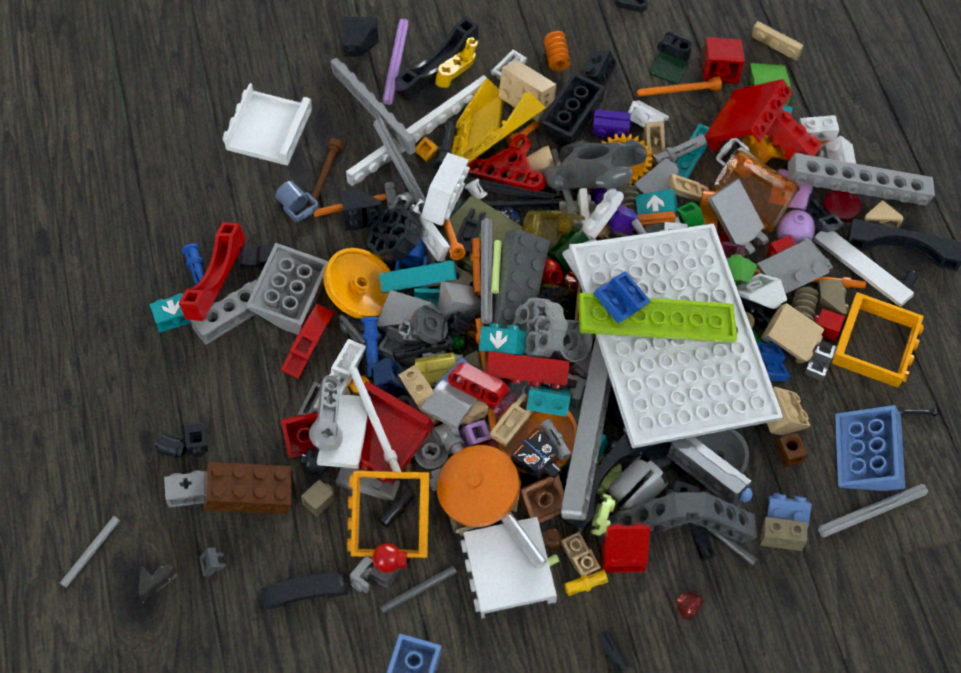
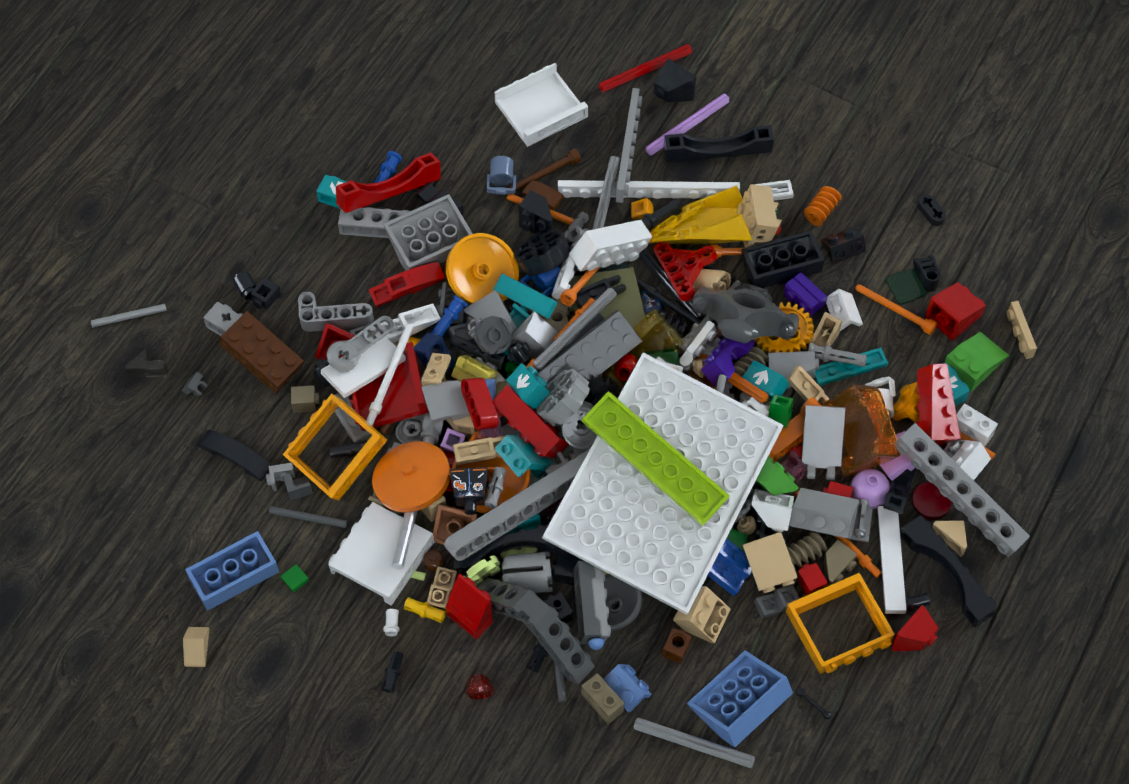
camera: 45 degrees right, 0 degrees up
red piece [372,543,407,573] -> none
yellow beam [435,38,478,88] -> none
white bush [464,178,487,200] -> none
yellowish green bar [491,240,502,294] -> none
white hinge [581,188,624,239] -> none
blue slope [593,271,651,324] -> none
red panel [704,79,792,152] -> none
none -> green tile [280,564,309,593]
none -> light grey beam [298,292,374,332]
none -> white pin [383,609,400,636]
none -> reddish brown slope [522,180,564,210]
none -> red axle [599,44,692,92]
none -> red slope [891,605,938,652]

